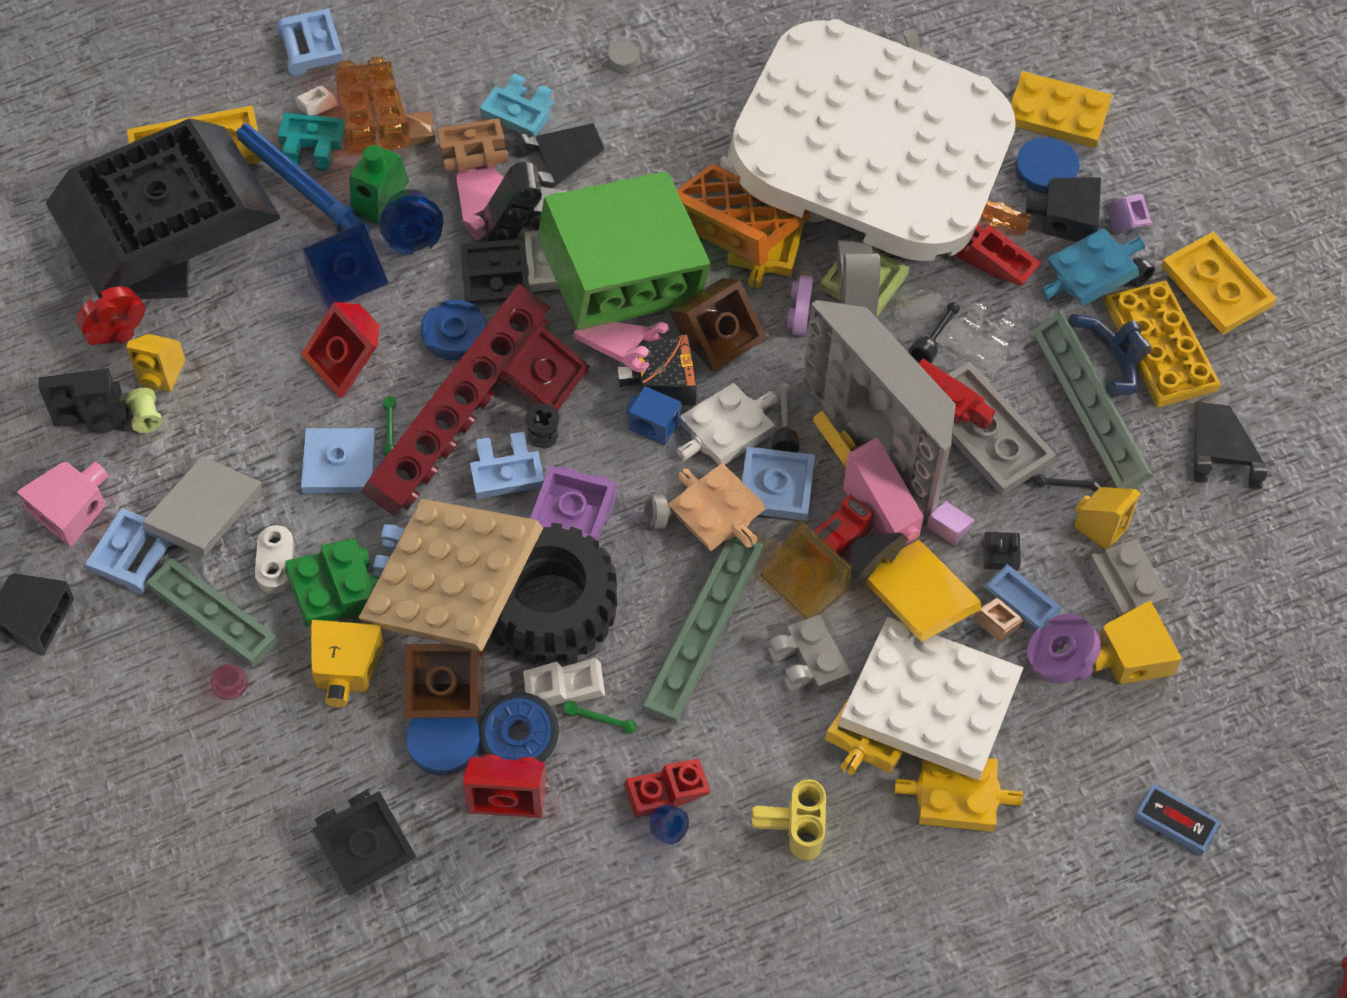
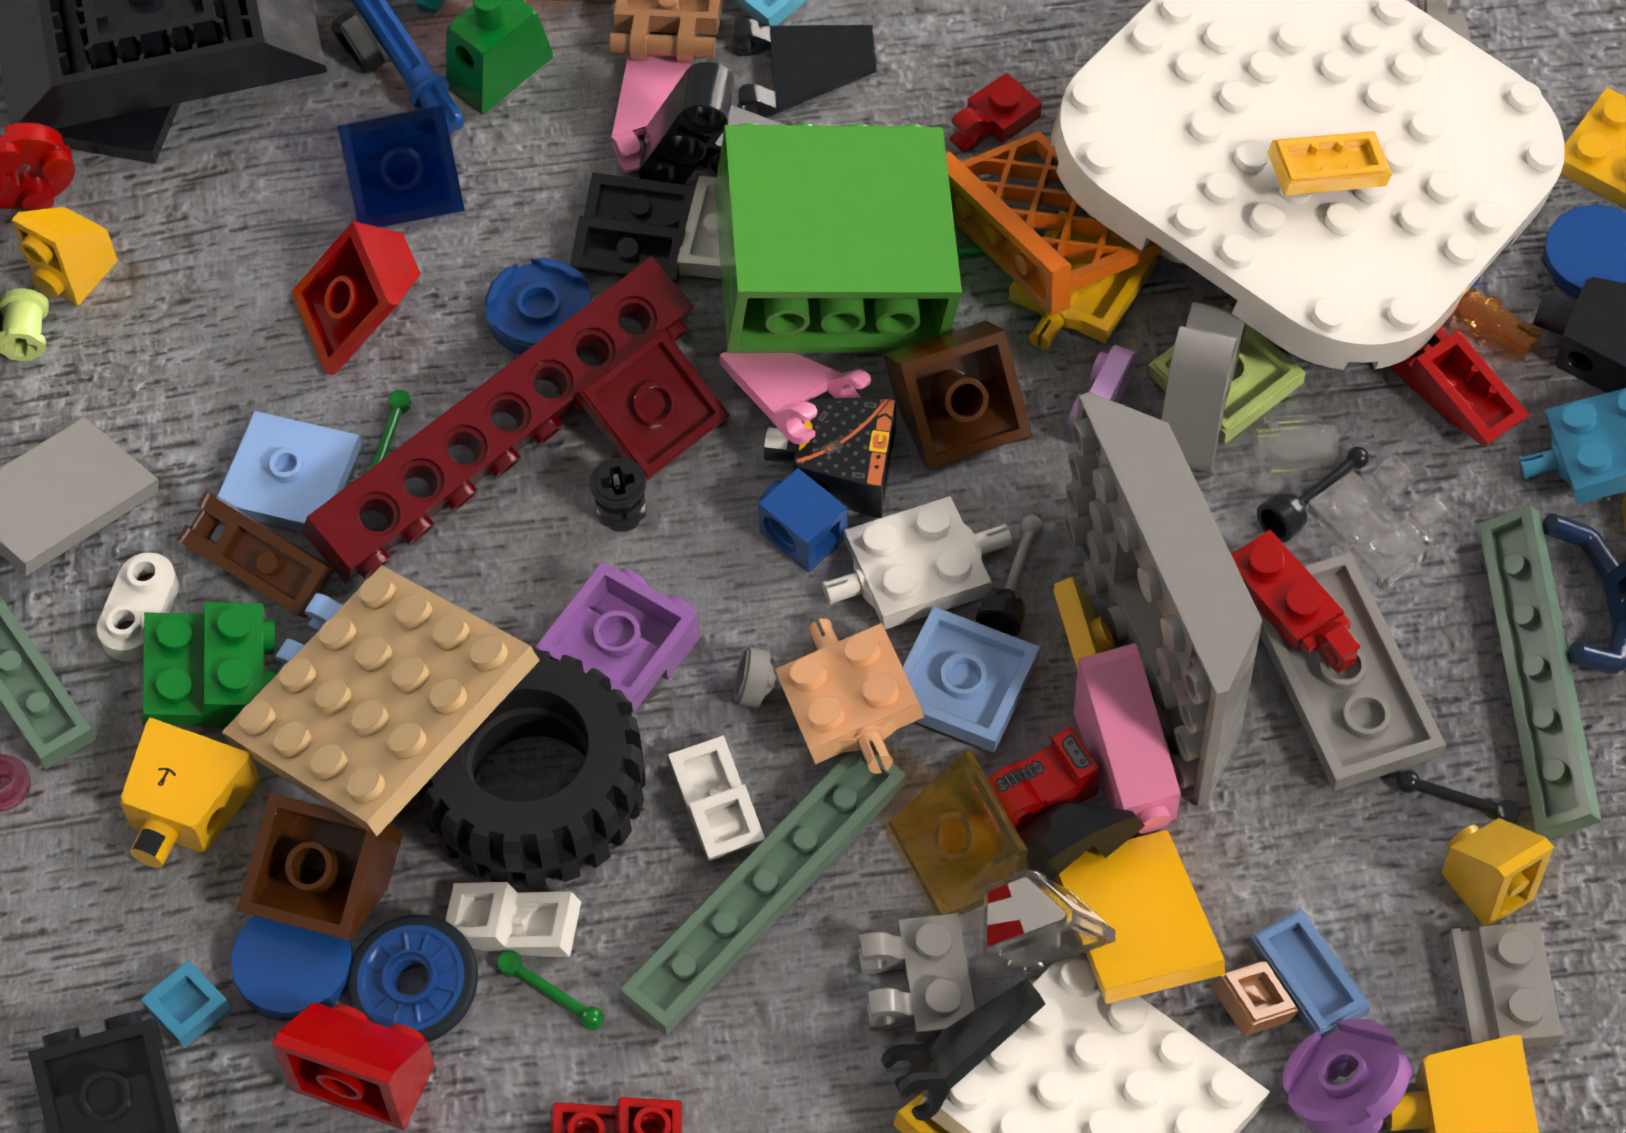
camera: 20 degrees right, 0 degrees up
clear blue cone [379,189,444,255] -> none
light blue plate [470,431,544,499] -> none
lavender slope [926,501,975,546] -> none
black tile [983,532,1021,571] -> none
none -> dark azure plate [141,959,231,1050]
none -> reddish brown plate [177,490,335,618]
none -> black tile [331,12,385,74]
none -> white slope [668,735,765,861]
none -> black flag [881,978,1046,1121]
none -> red plate [950,72,1042,153]
none -> slope [982,870,1115,974]
none -> yellow plate [1267,131,1392,196]

